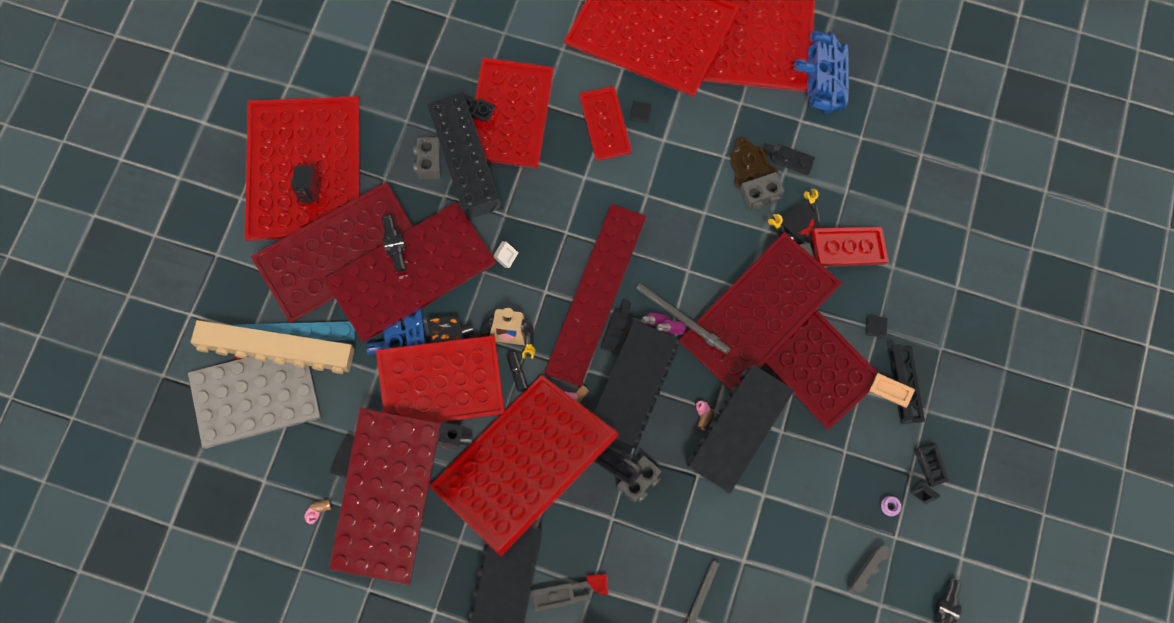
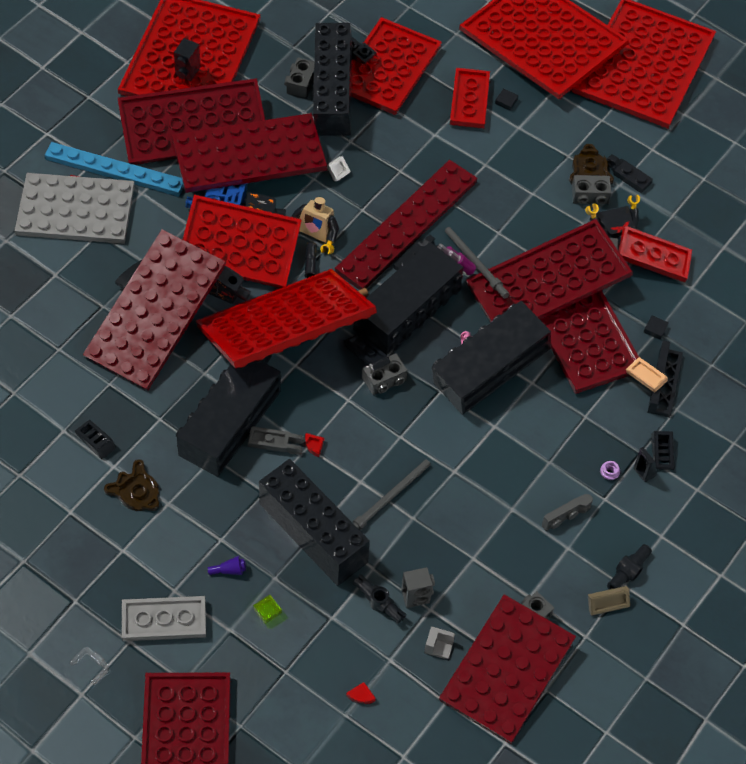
camera: 20 degrees right, 15 degrees down
tan brick [191,320,355,374] -> none
arm [305,499,332,524] -> none
black pin [381,215,407,273] -> none
blue piece [794,30,849,114] -> none

